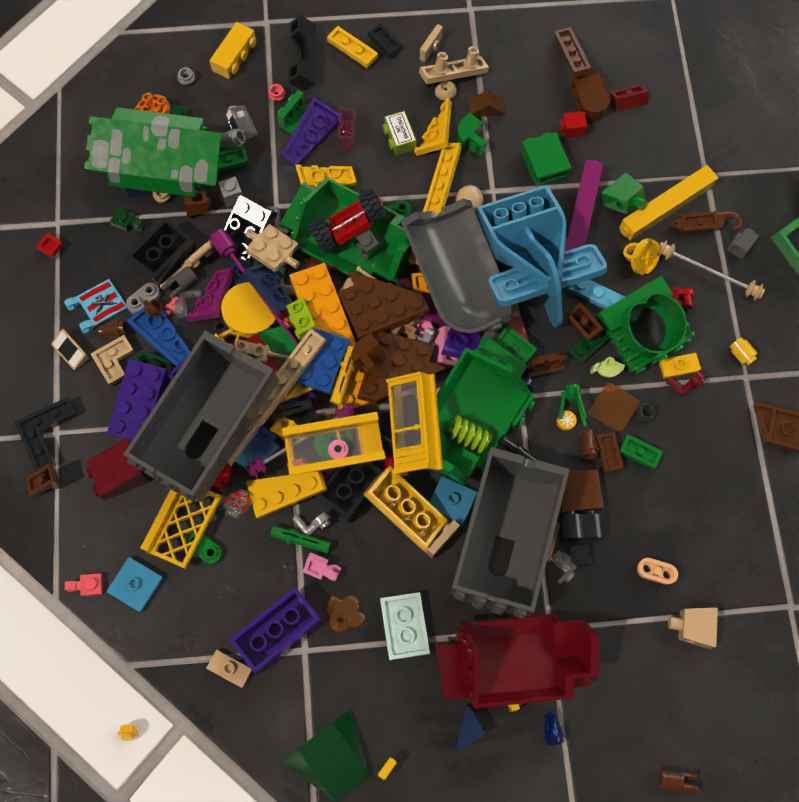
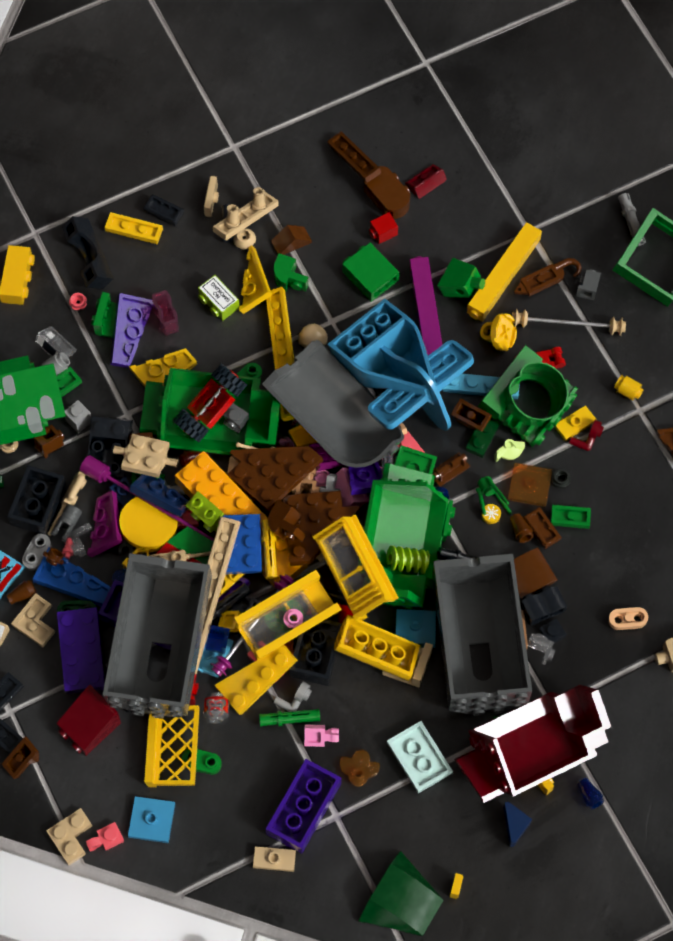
camera: 20 degrees left, 5 degrees down
none -> tan plate [46,808,92,866]

